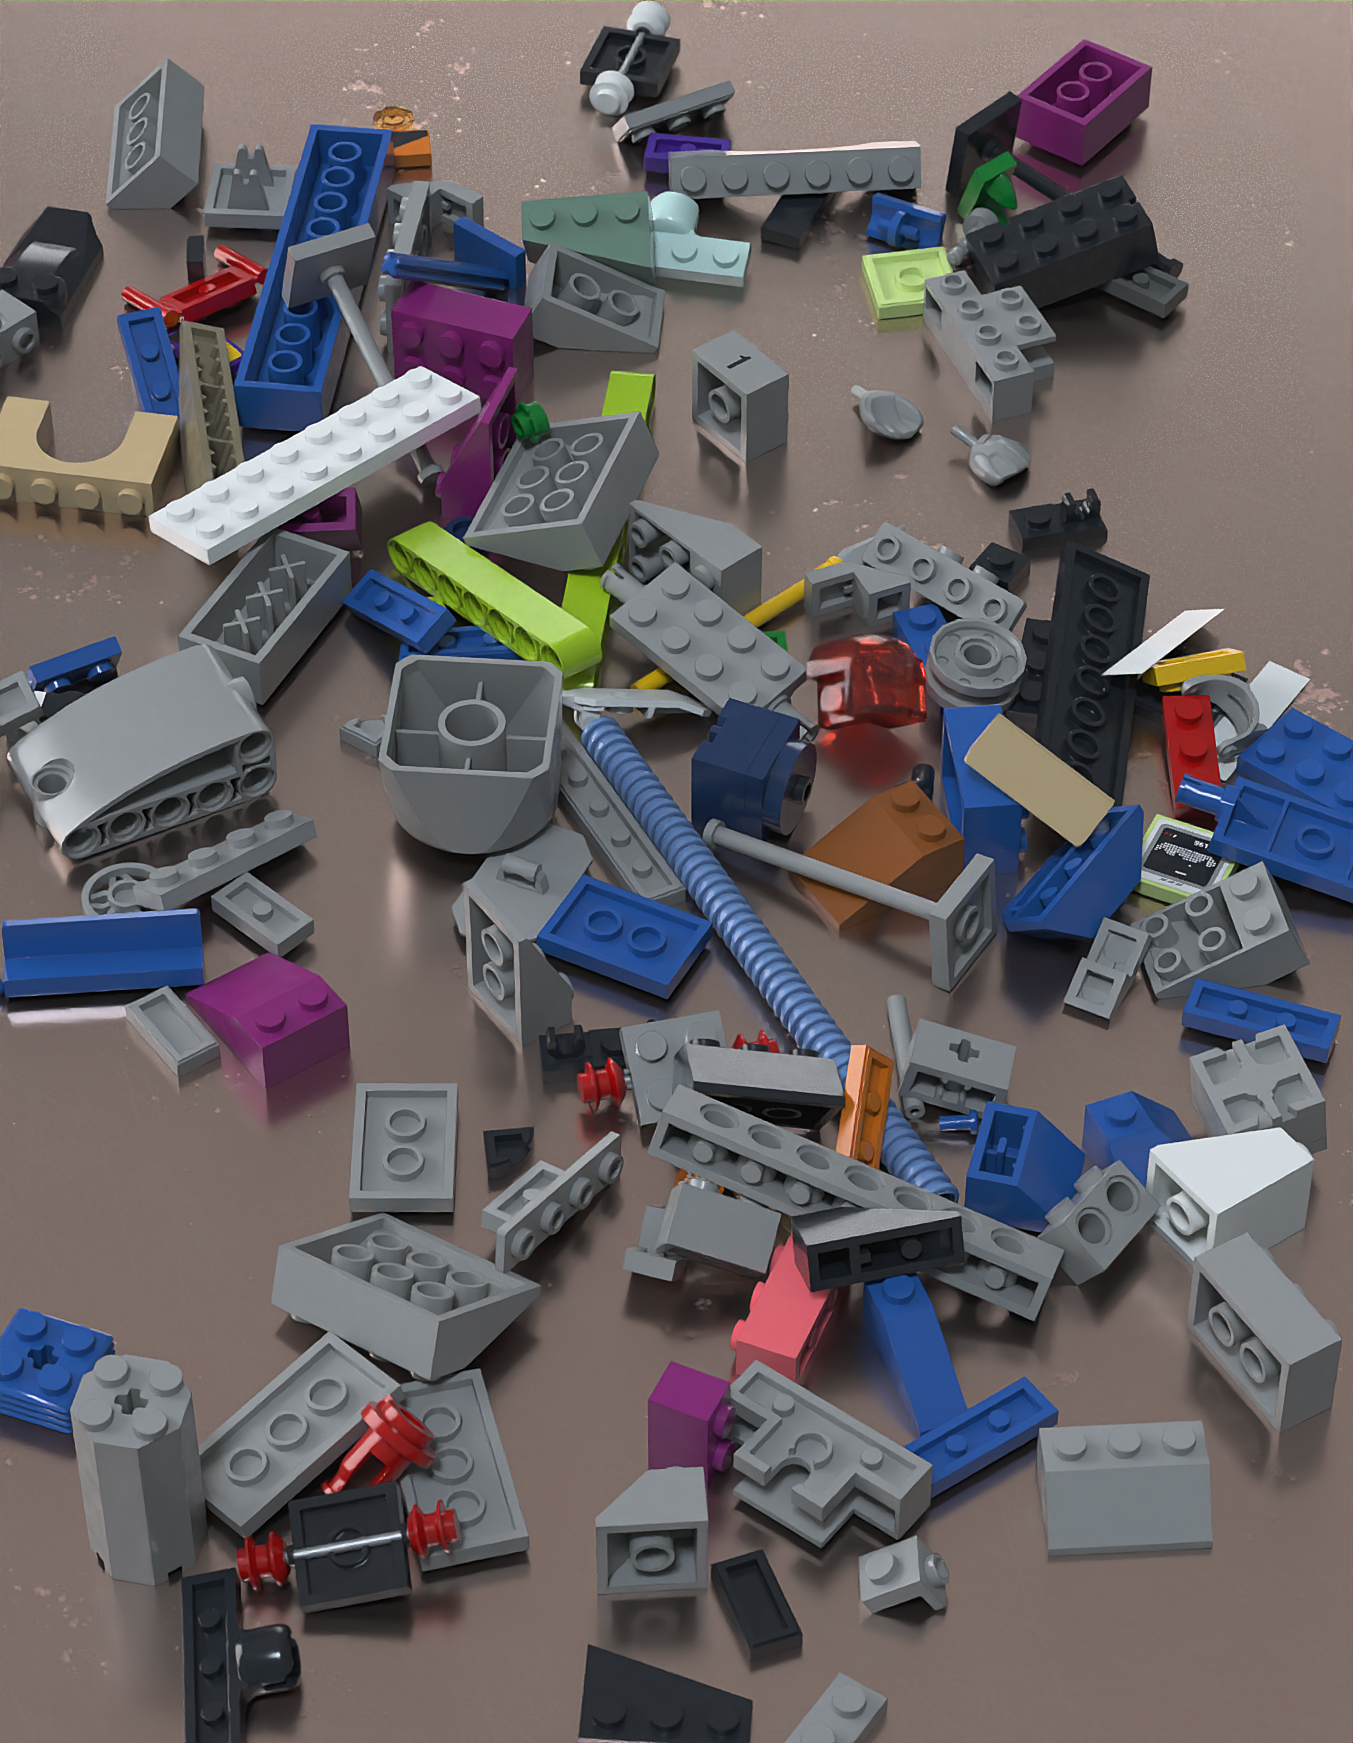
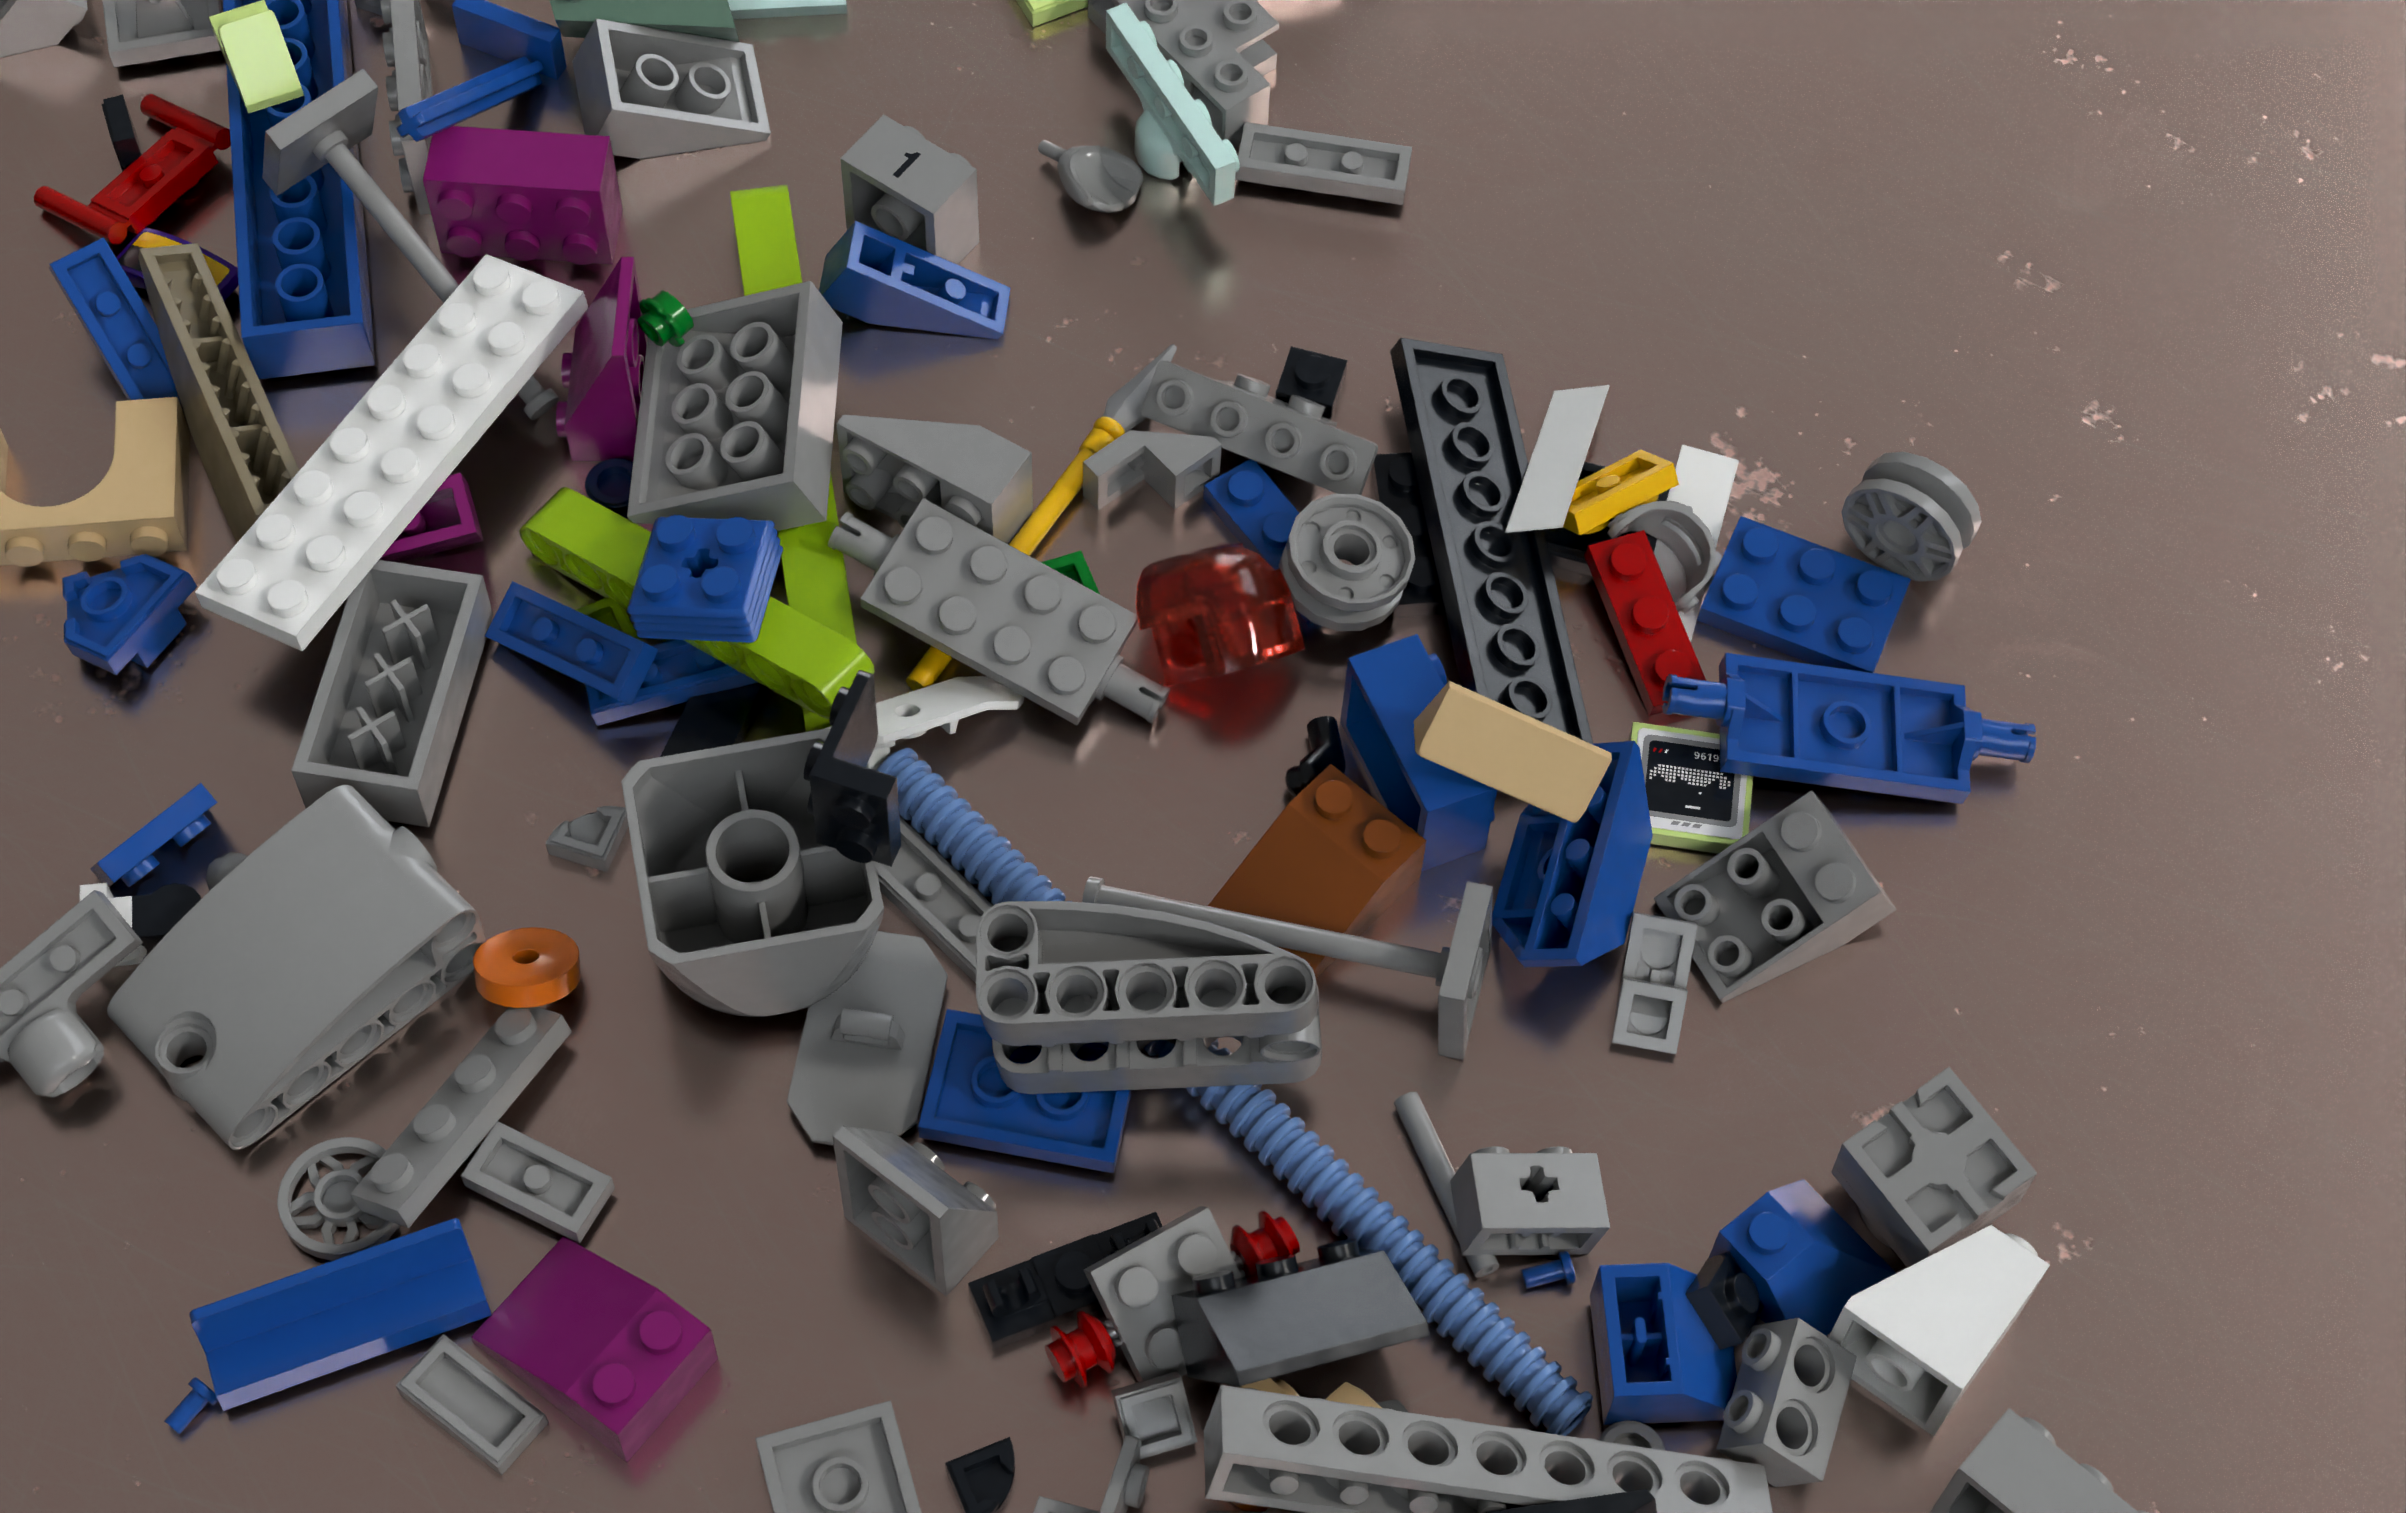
camera: 20 degrees left, 15 degrees up
dark blue piece [691,698,817,842] -> none
orange tile [836,1045,894,1170] -> none
light grey piece [950,424,1032,486] -> none
black plate [1008,488,1108,553] -> none
blue plate [1181,978,1341,1063] -> none
none -> blue plate [62,554,197,675]
none -> yellowish green slope [209,0,304,114]
none -> orange piece [473,927,581,1008]
none -> blue brick [627,515,783,643]
none -> black bracket [803,670,901,867]
none -> blue slope [819,220,1011,340]
none -> light grey panel [976,901,1323,1094]
none -> light aqua plate [1106,3,1240,206]
none -> light grey tile [1111,1371,1198,1459]
none -> light grey plate [1235,122,1412,205]
none -> black plate [1685,1251,1764,1350]

